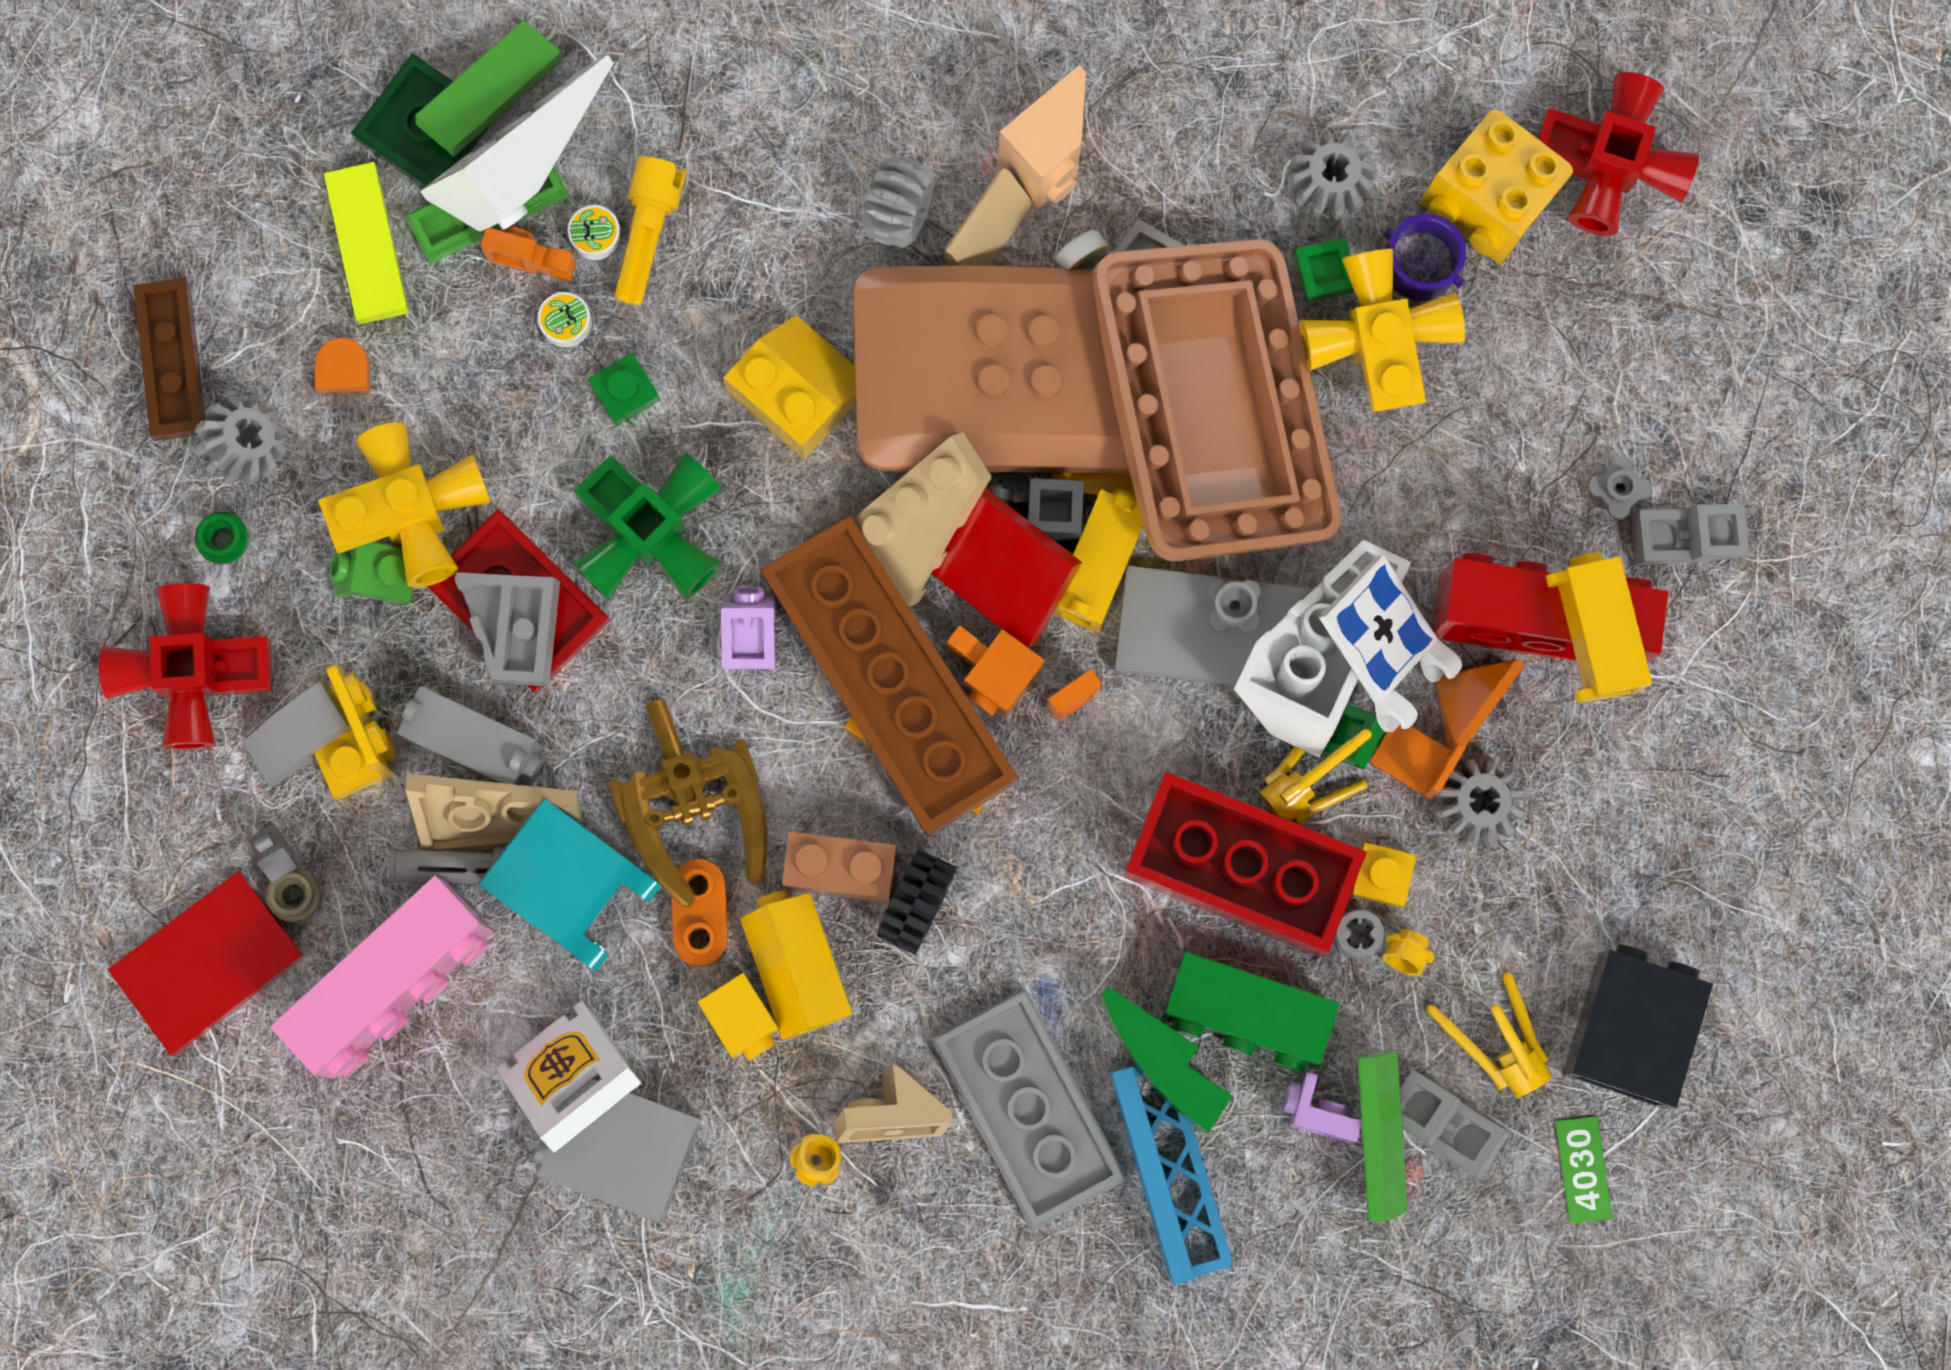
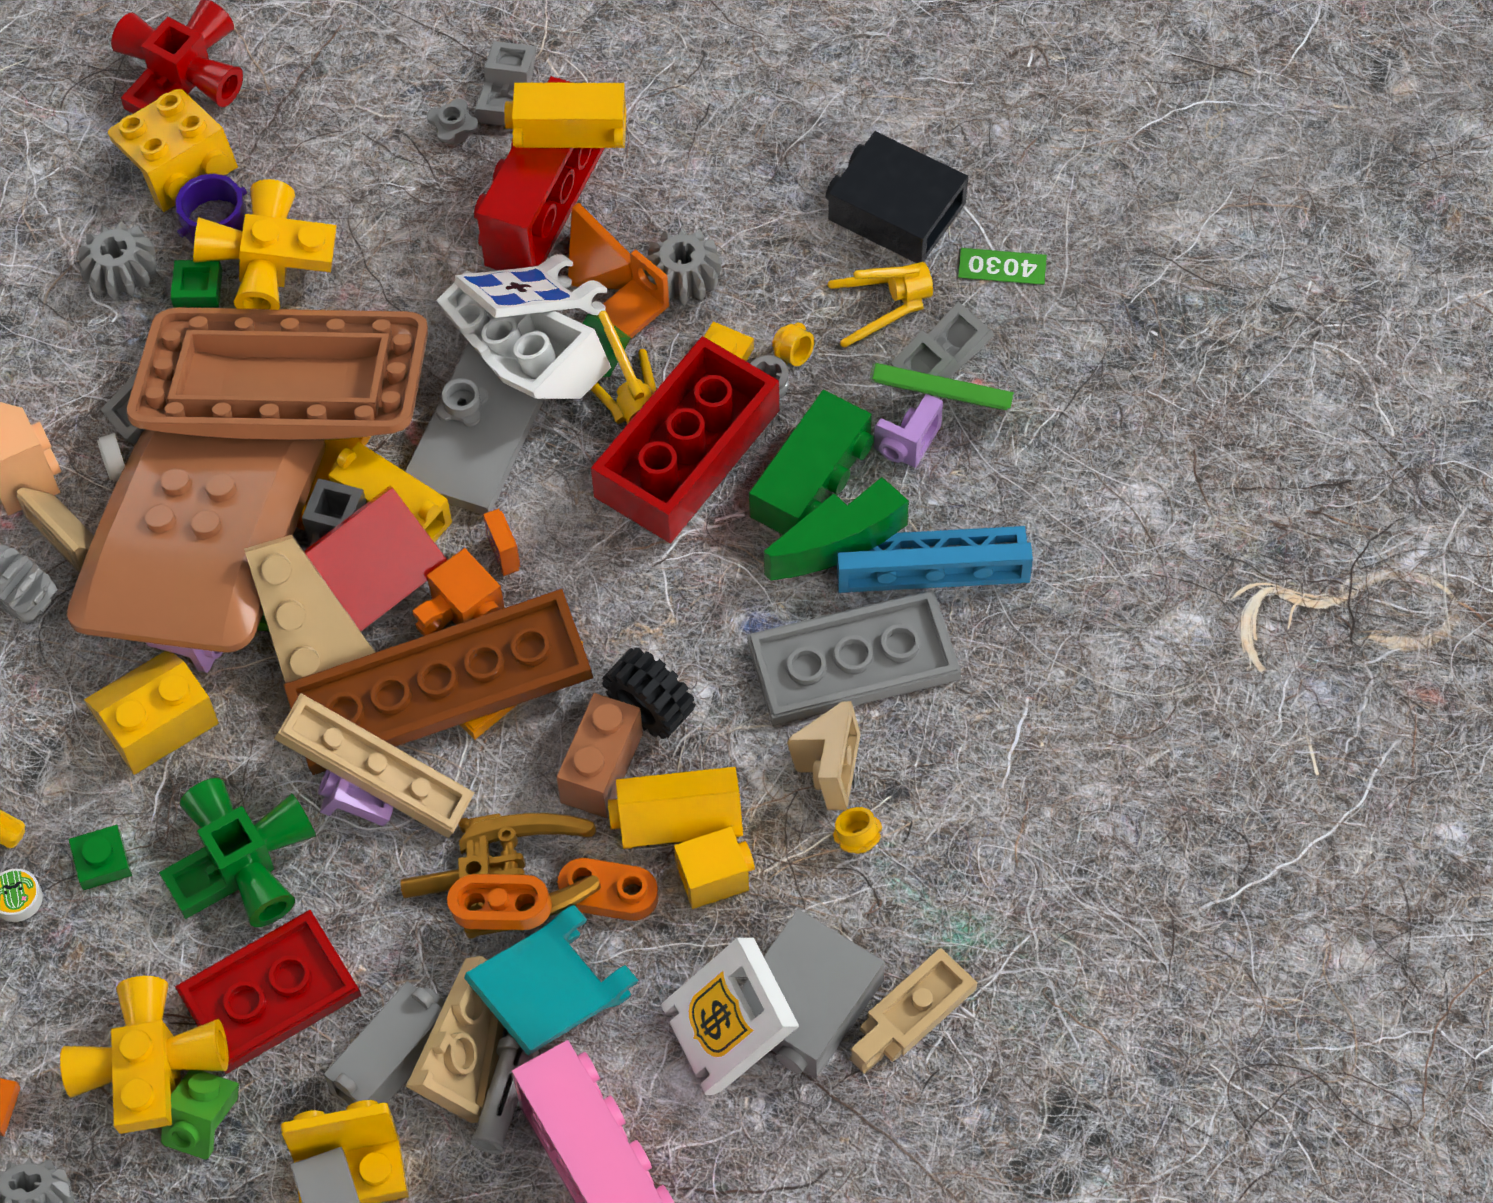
camera: 70 degrees left, 20 degrees down
light grey wing [455,572,560,686] -> none
none -> tan tile [274,693,475,839]
none -> orange plate [447,874,552,930]
none -> tan hinge [849,948,978,1074]

